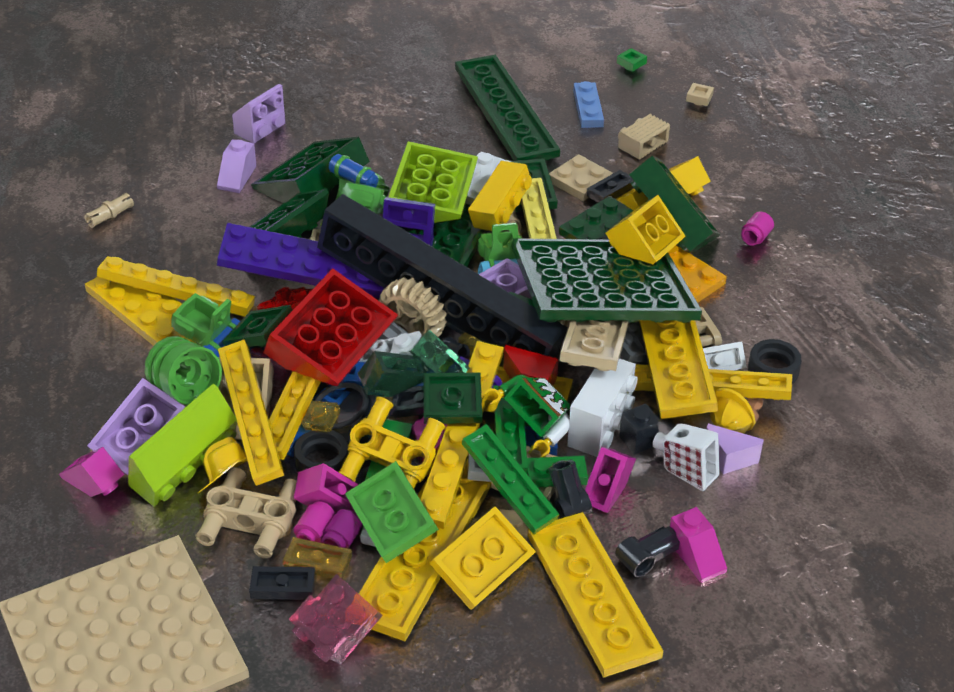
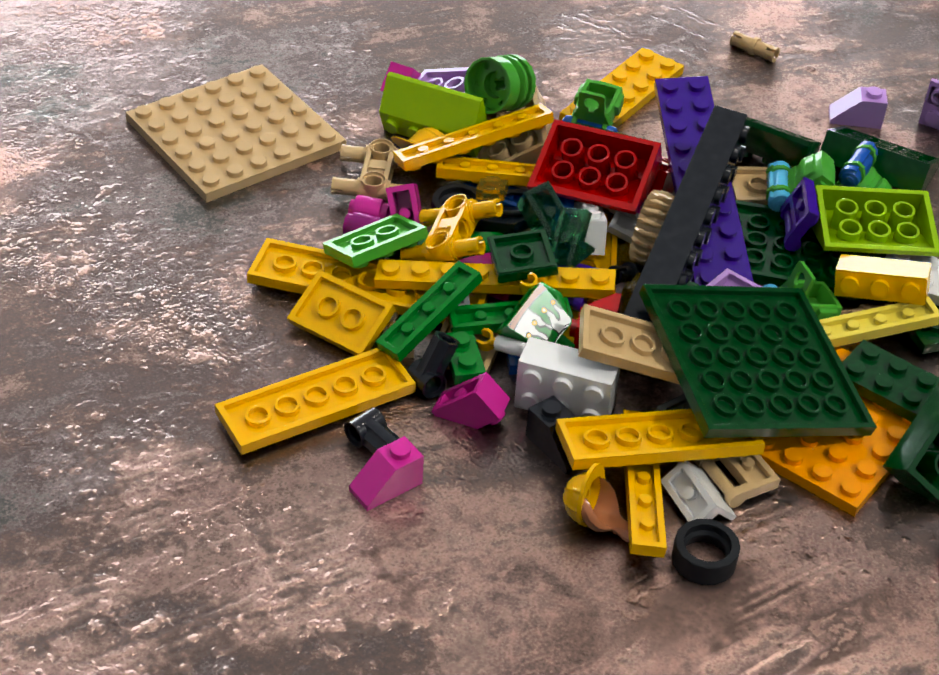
camera: 80 degrees right, 0 degrees up
yellow plate [97,256,255,317] -> none
black plate [249,566,316,600] -> none
clear yellow plate [283,537,352,581] -> none
clear pink plate [289,574,383,665] -> none
yellow slope [605,195,686,264] -> none
white torso [653,423,719,491] -> none
lavender slope [706,423,764,474] -> none

